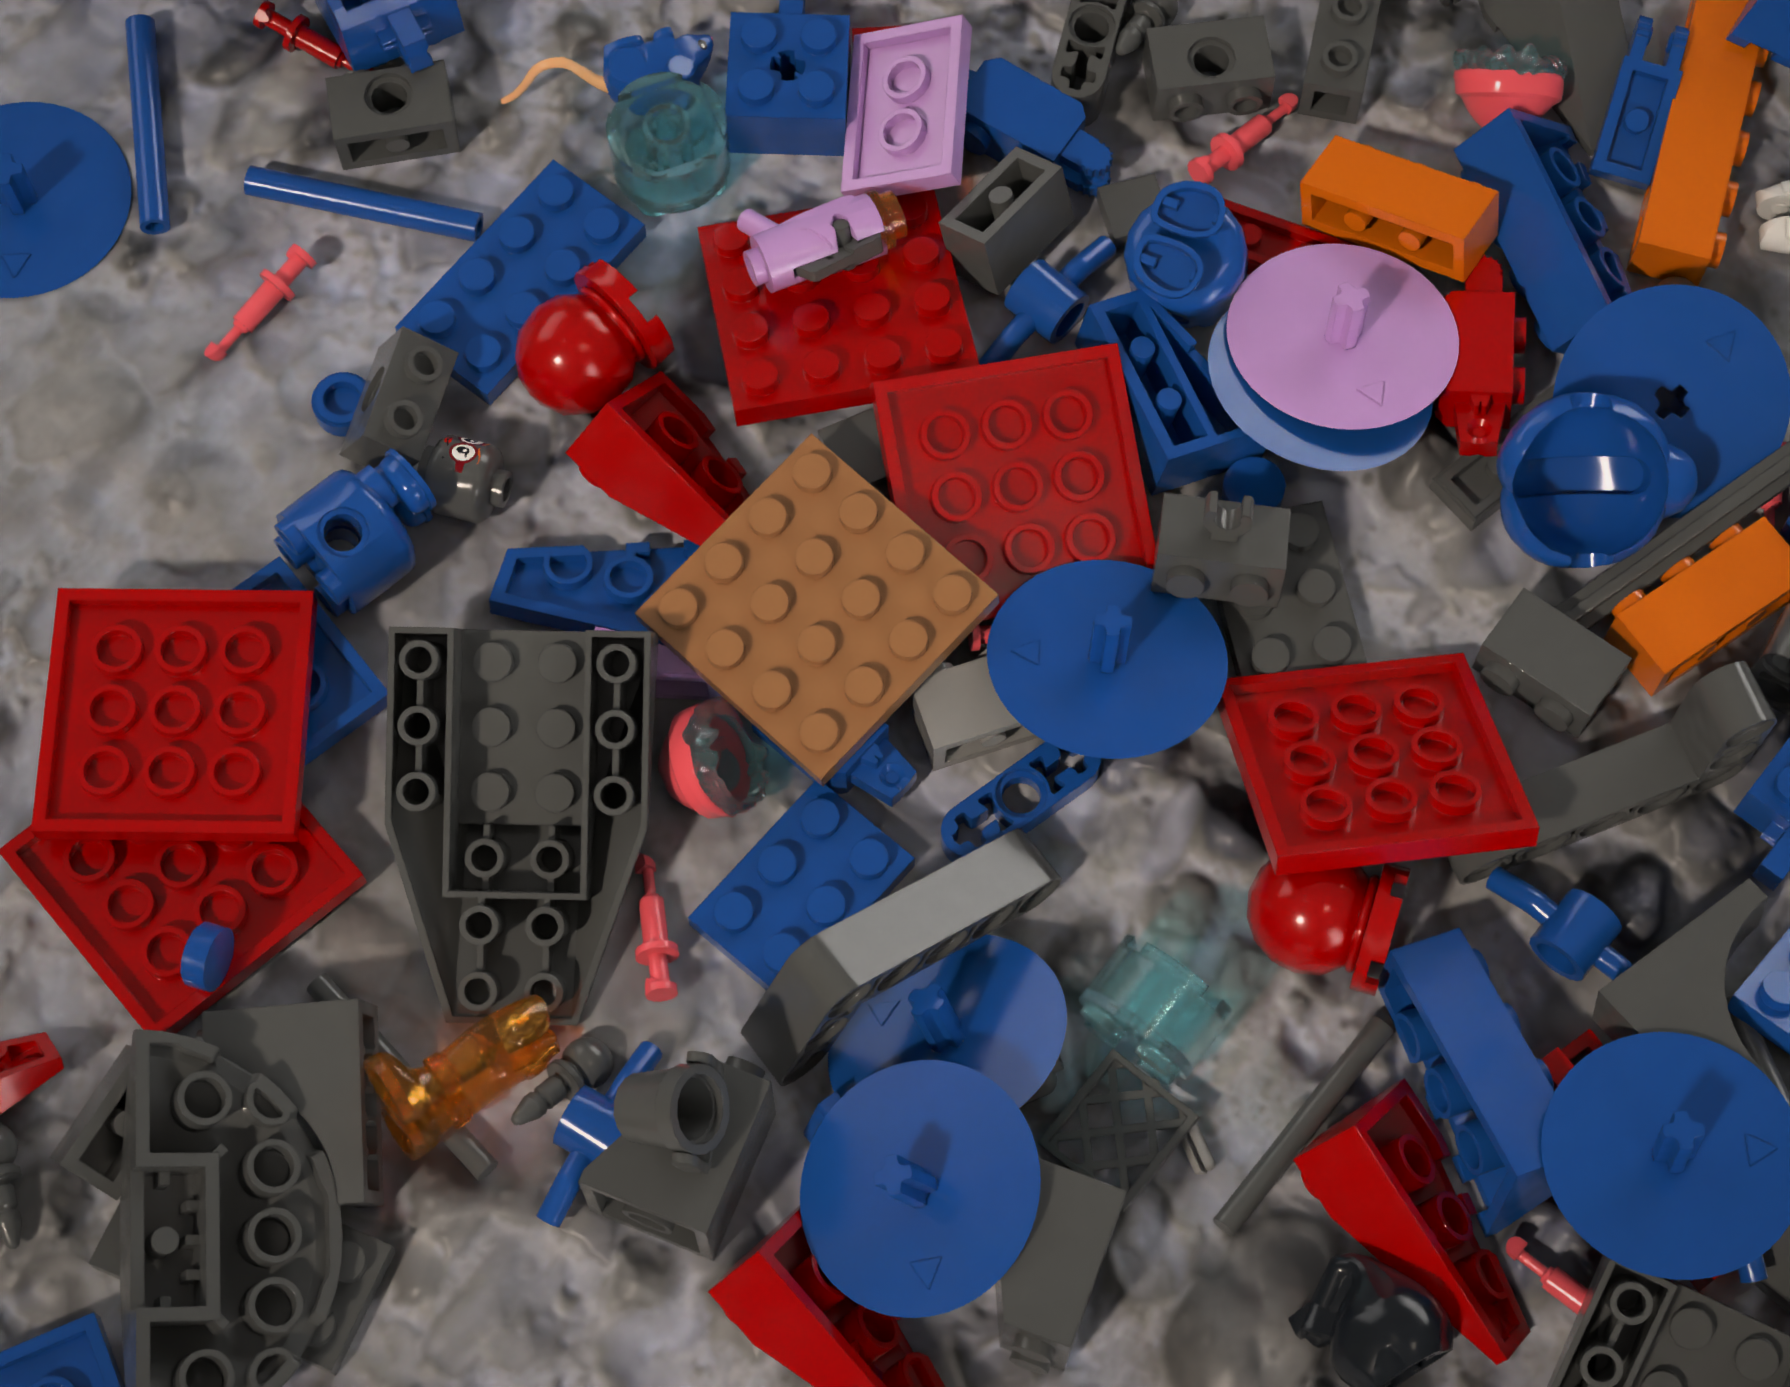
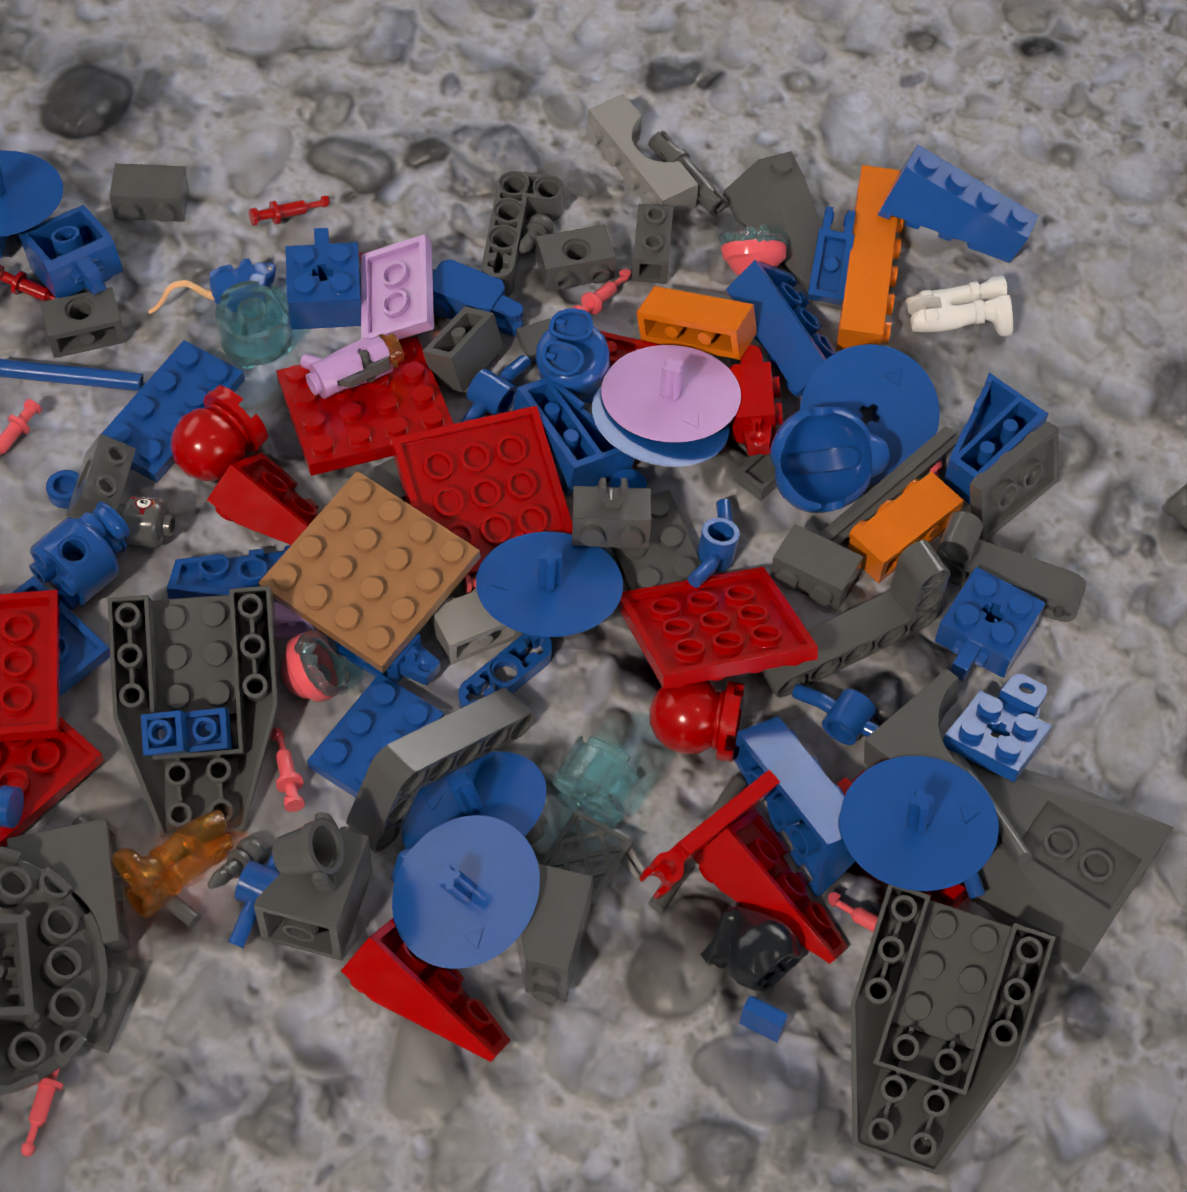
camera: 10 degrees left, 10 degrees down
none -> blue slope [140,707,232,756]
none -> red tile [639,769,780,899]
none -> blue piece [688,499,740,588]

